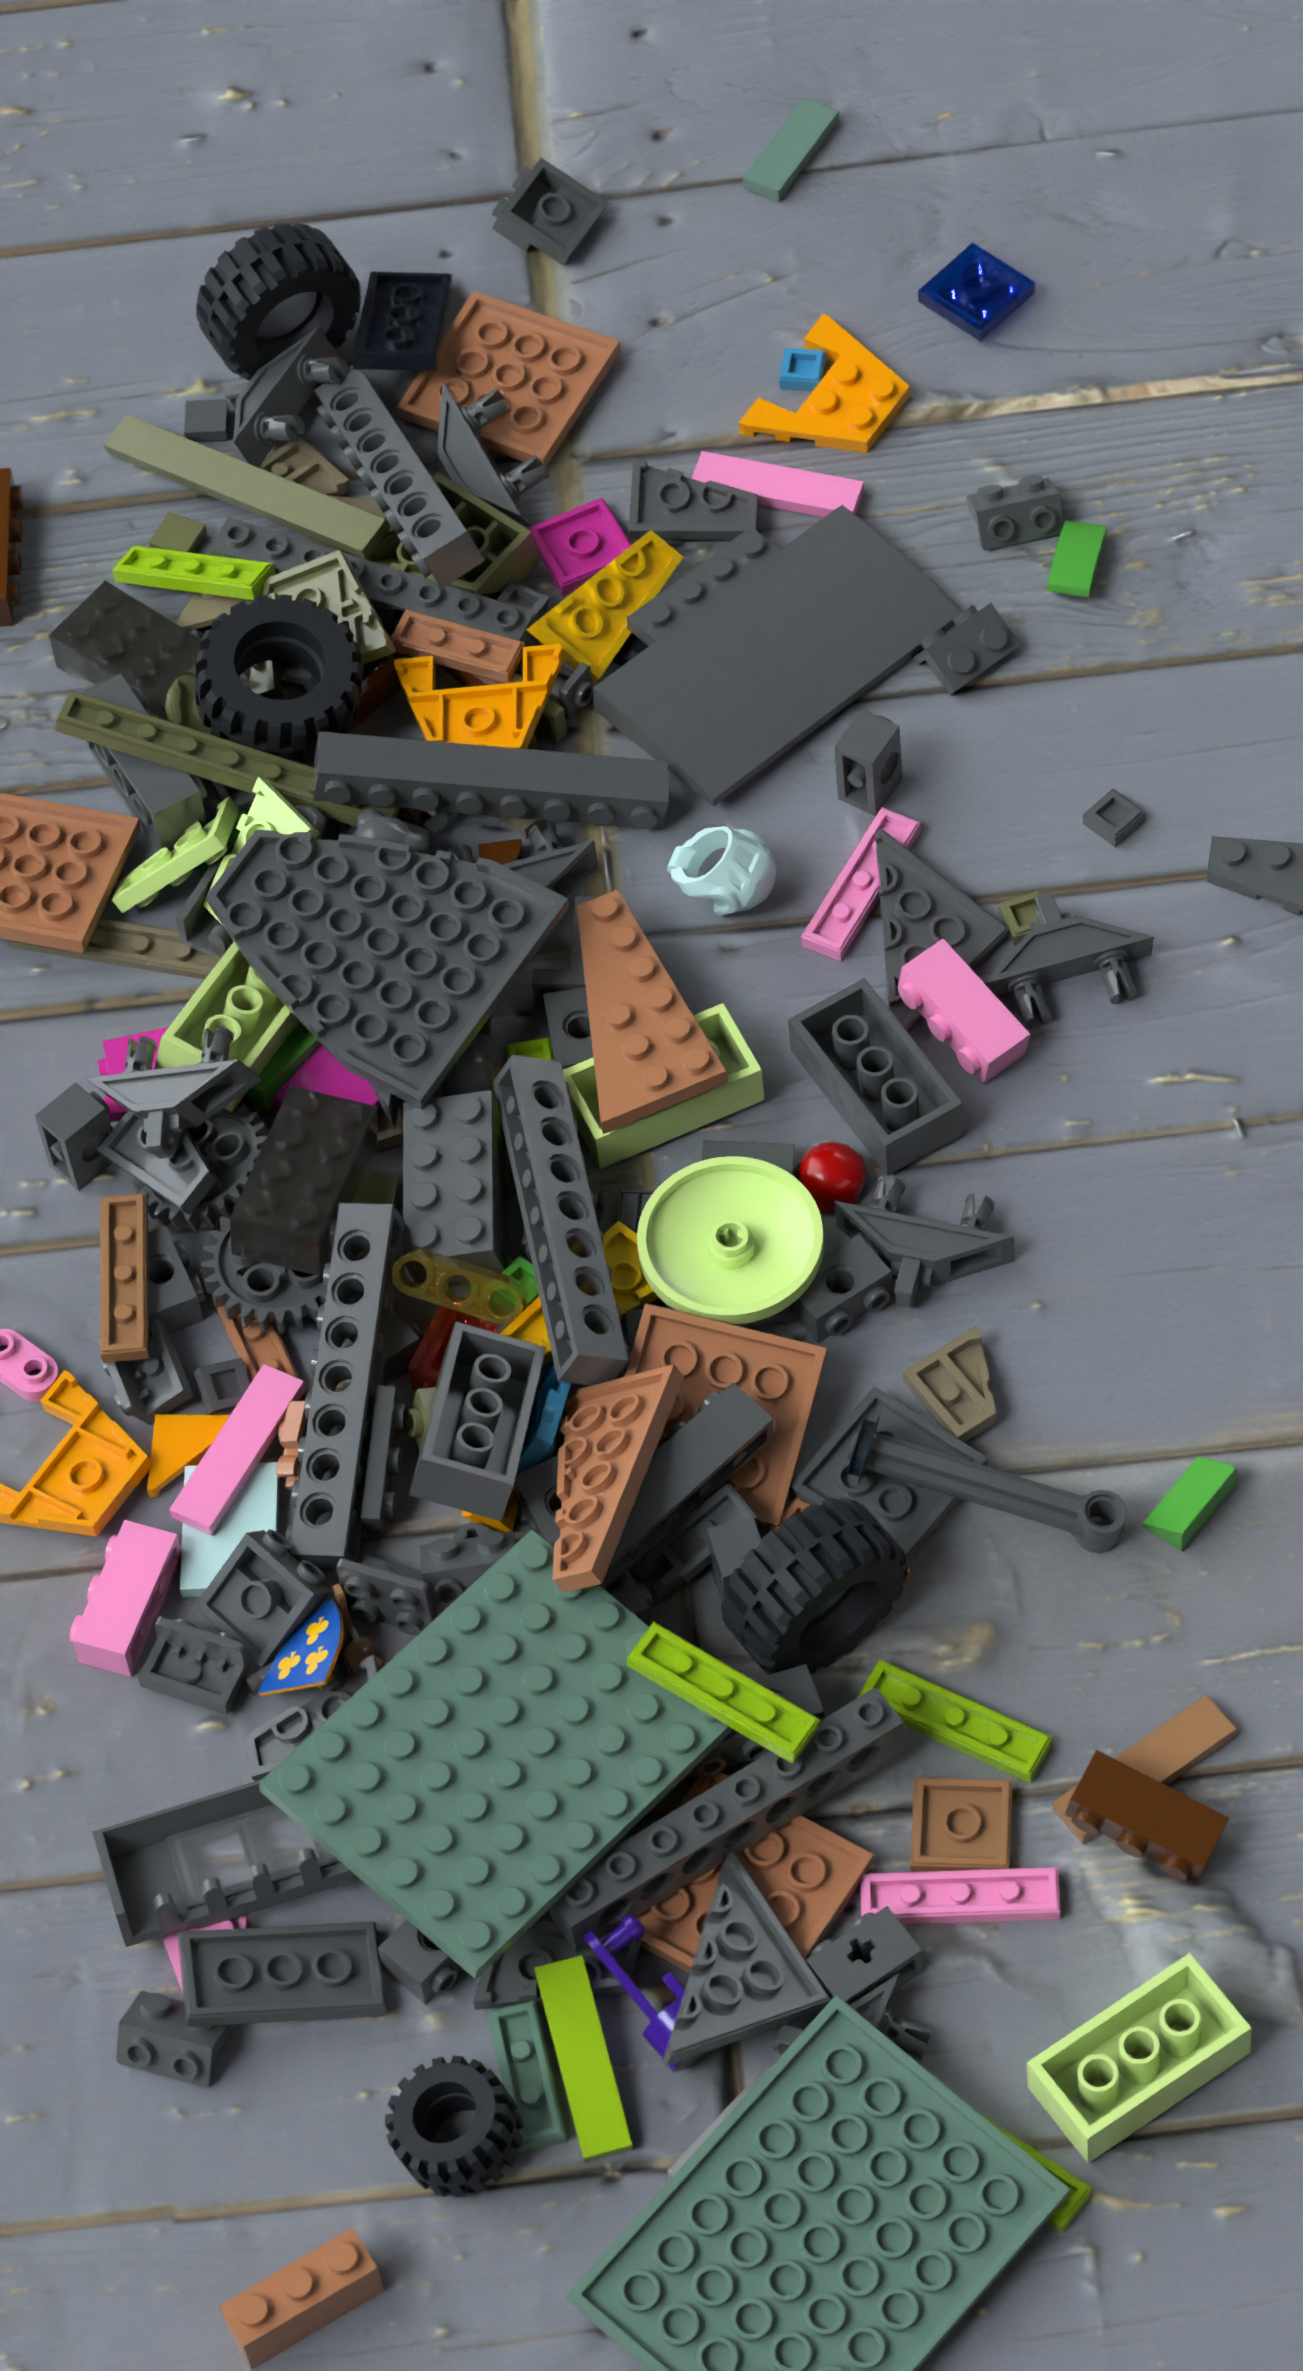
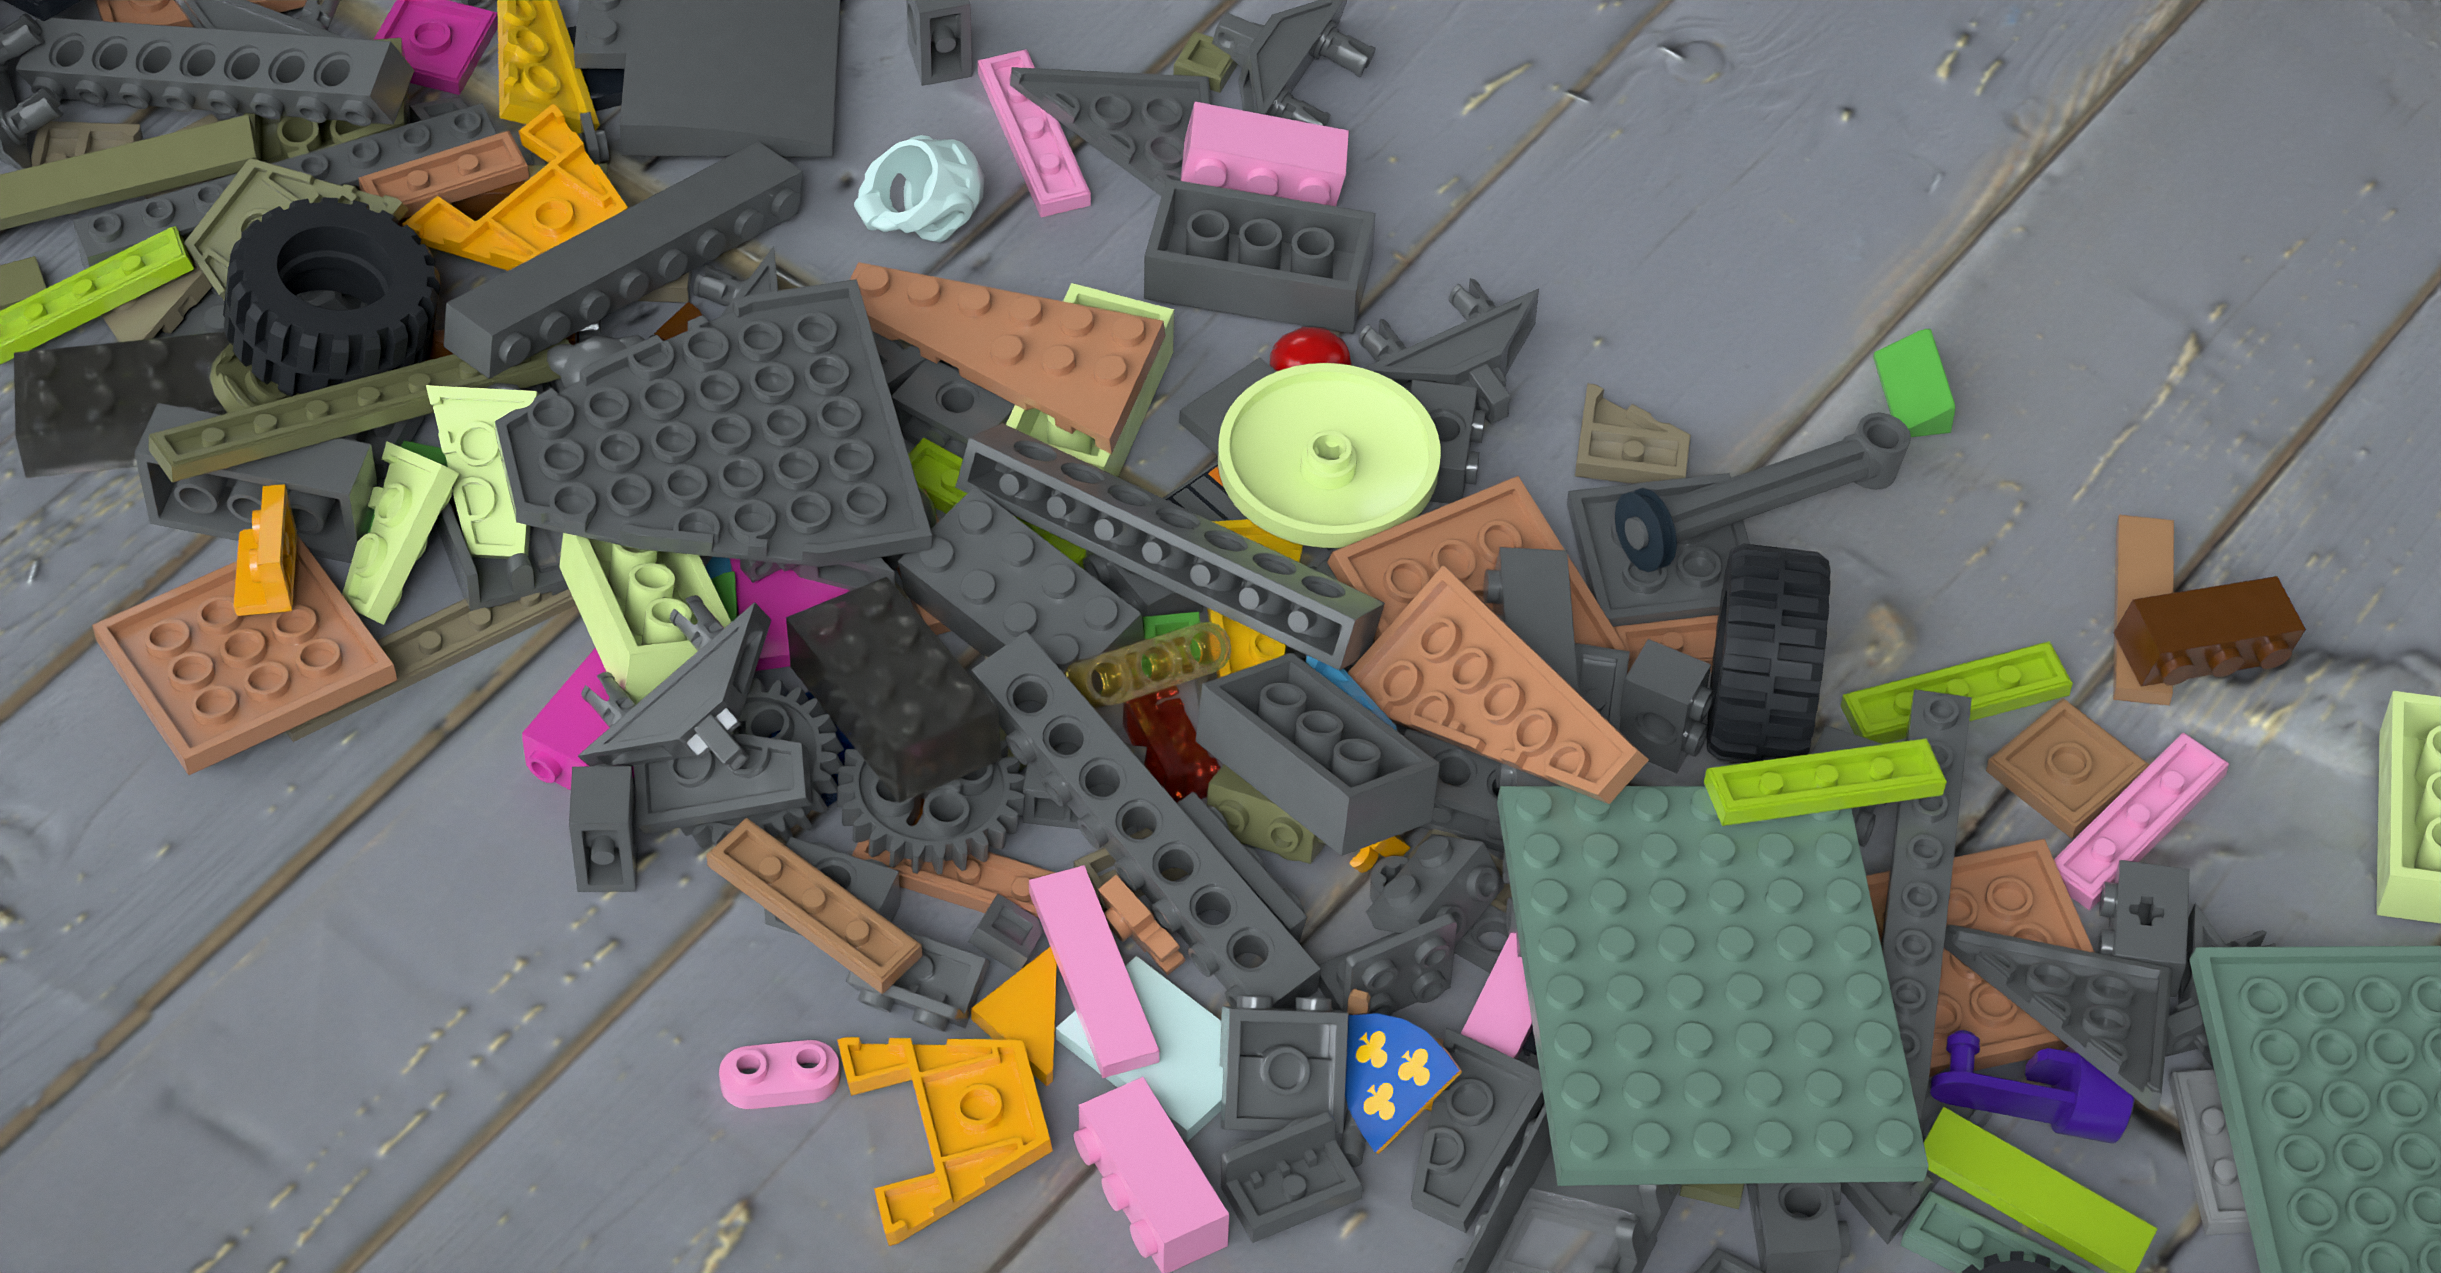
camera: 55 degrees left, 5 degrees down
none -> light orange bracket [234,484,297,616]

